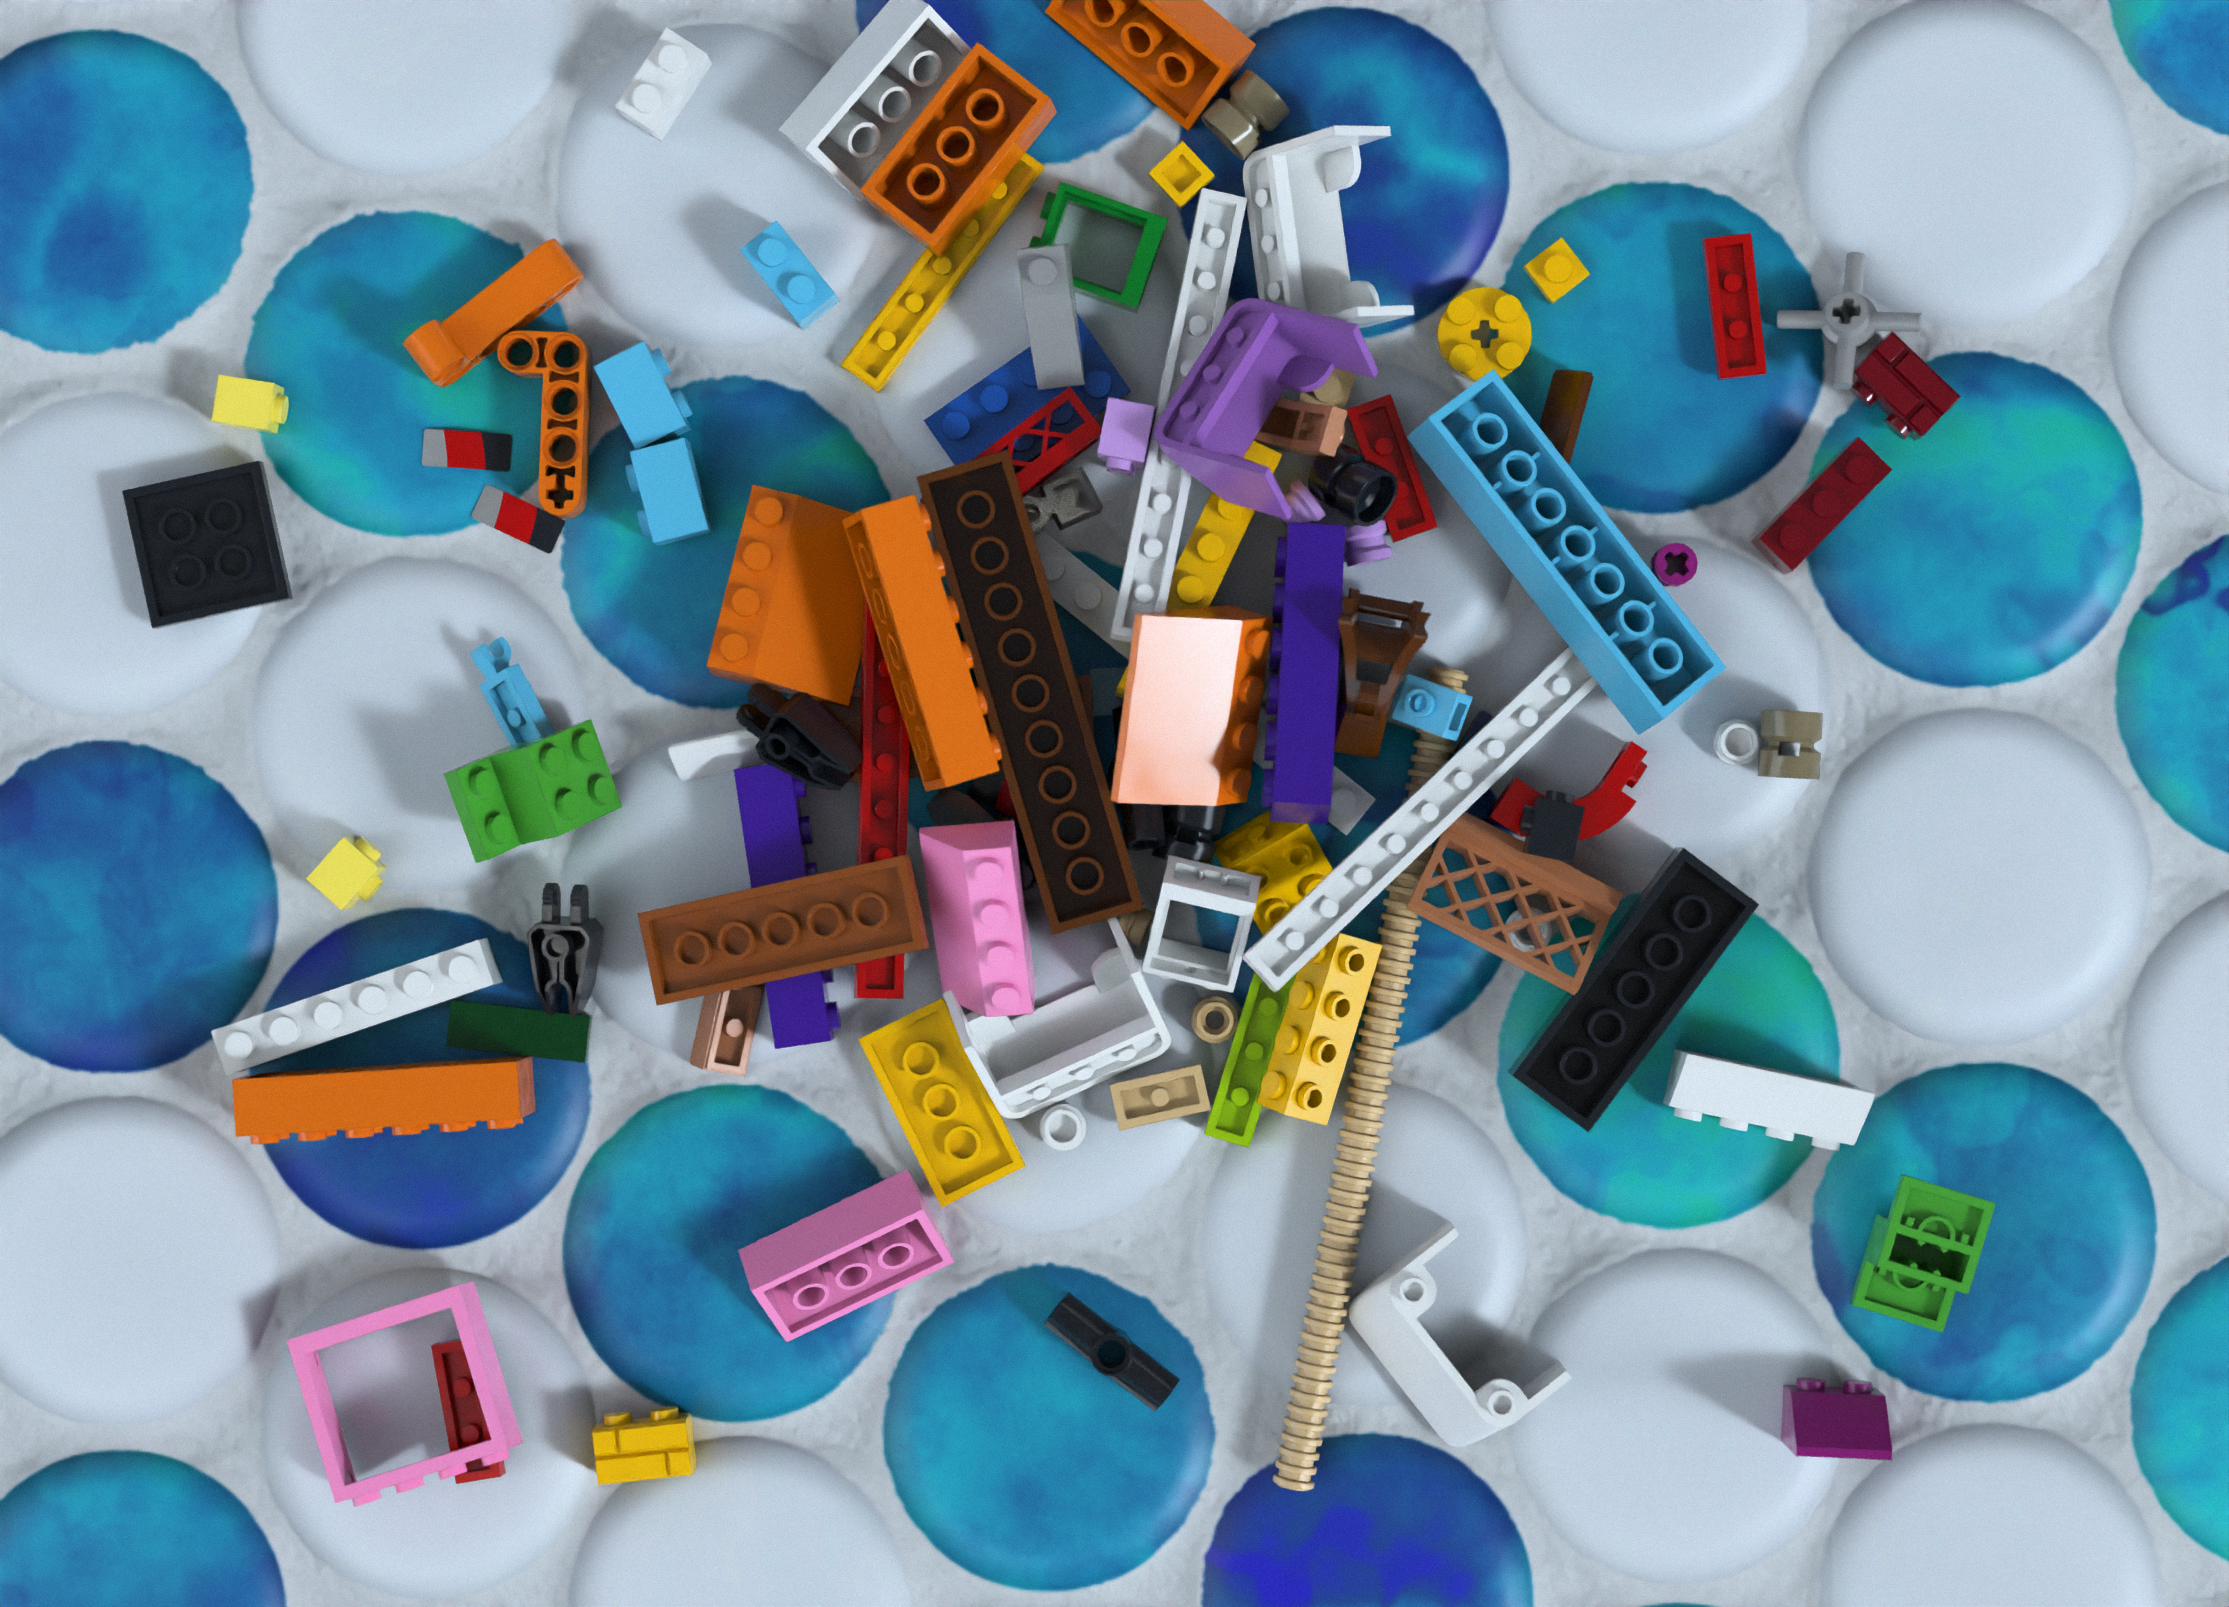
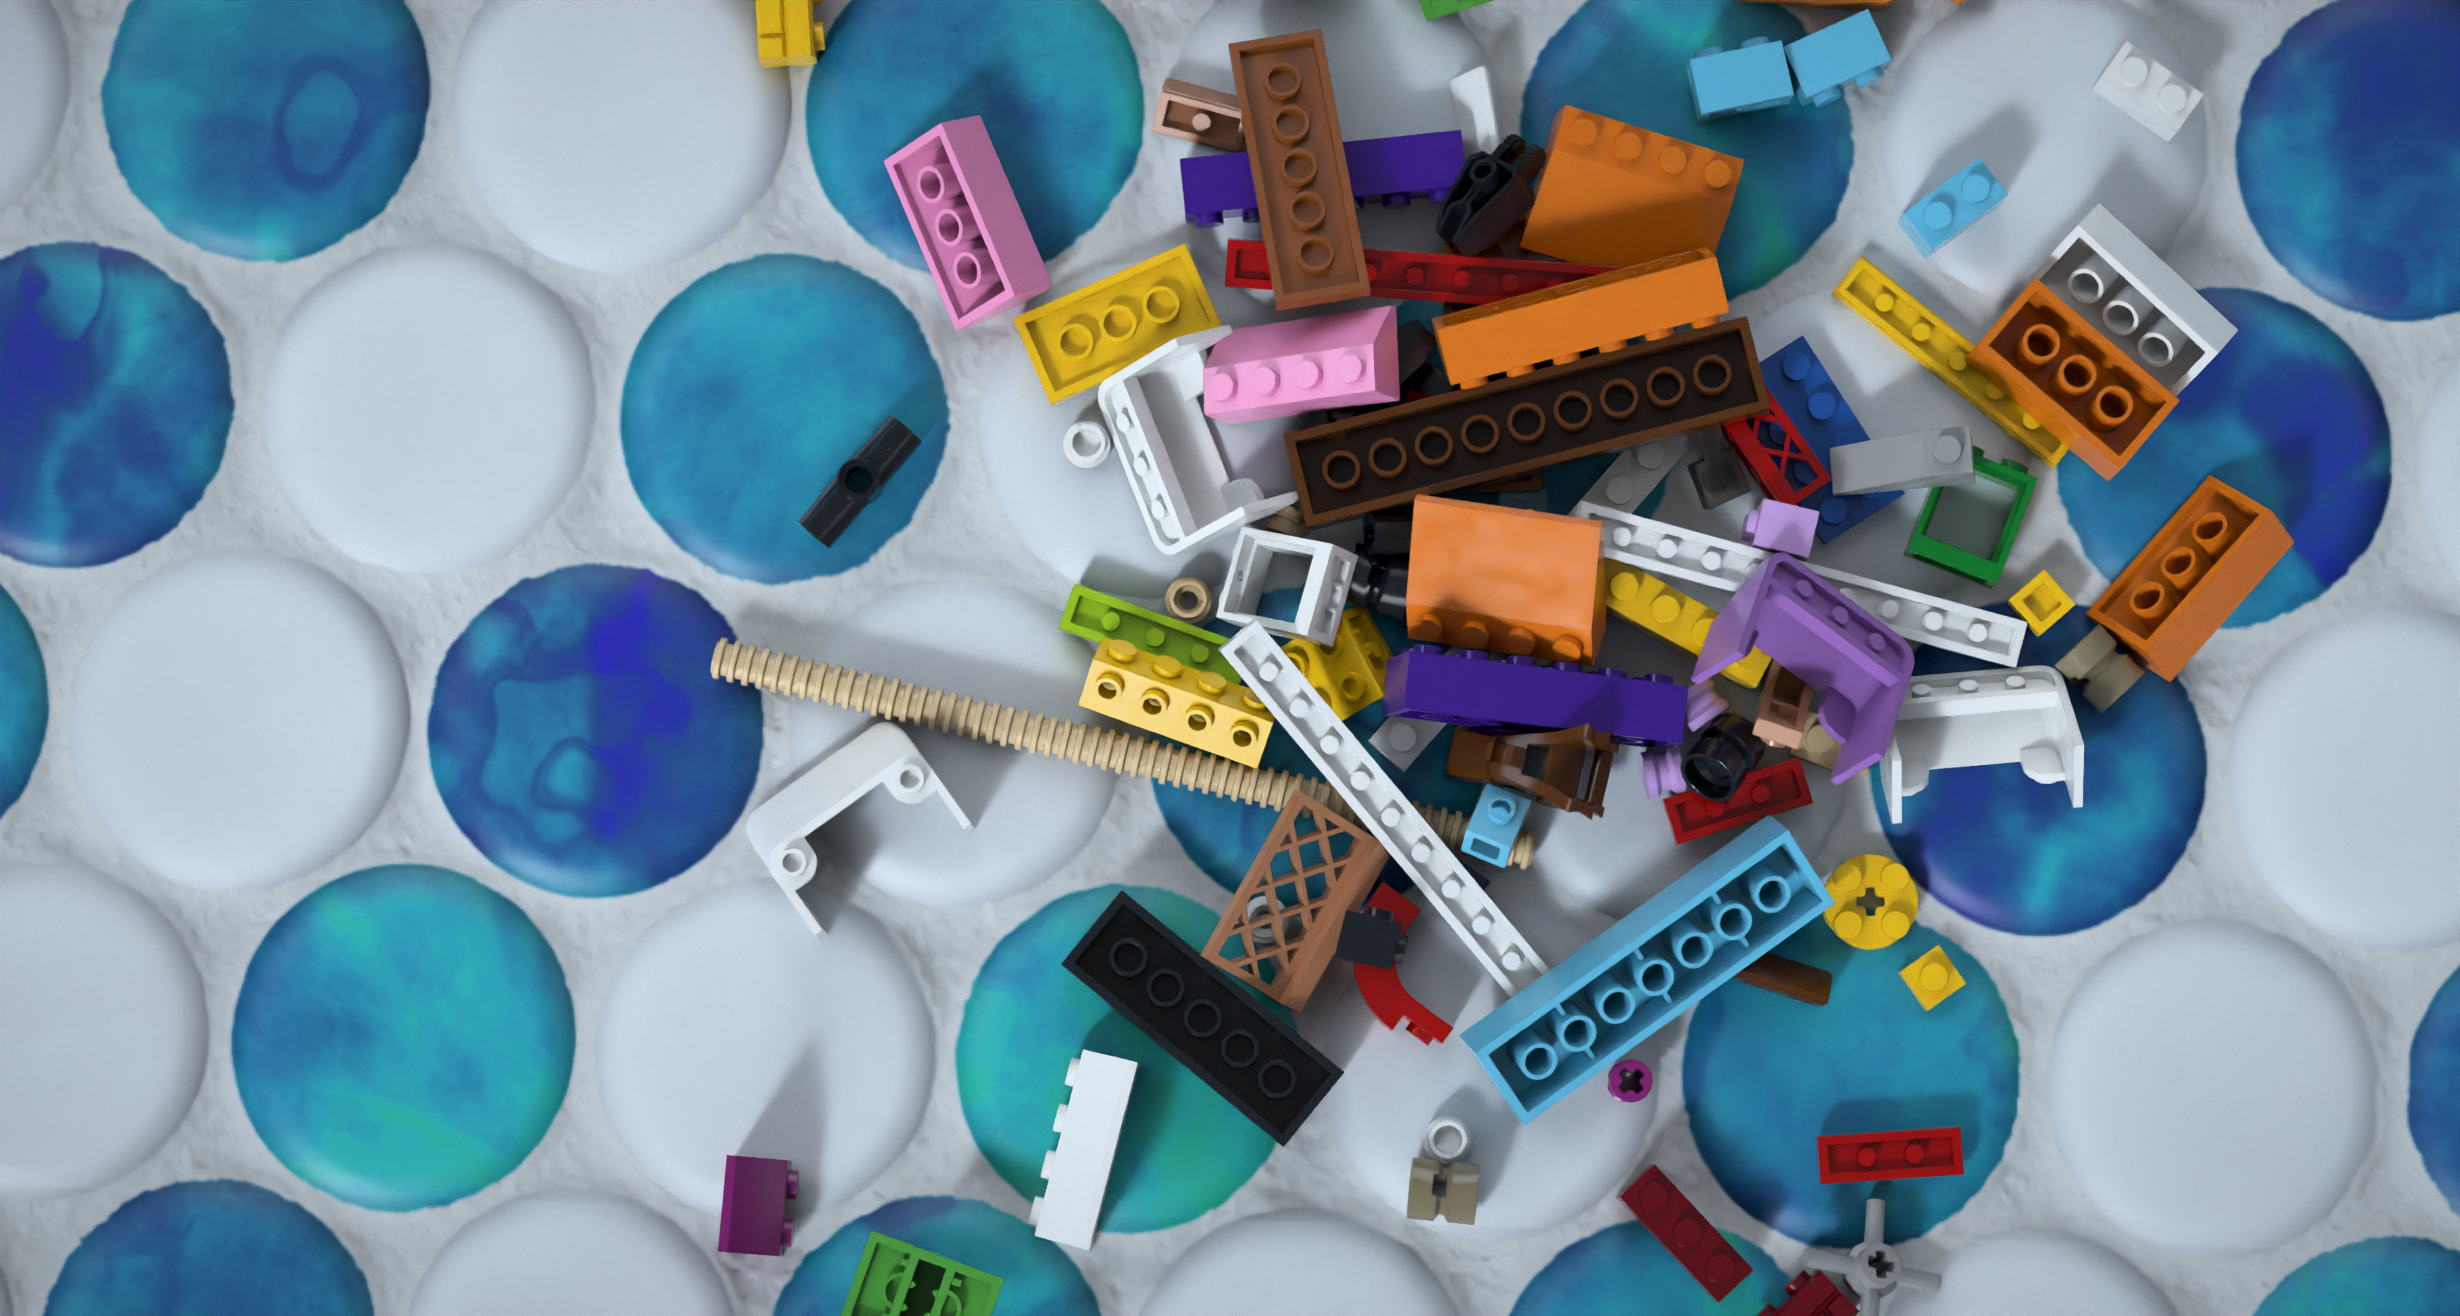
camera: 90 degrees right, 5 degrees down
tan plate [1109,1063,1211,1131] -> none

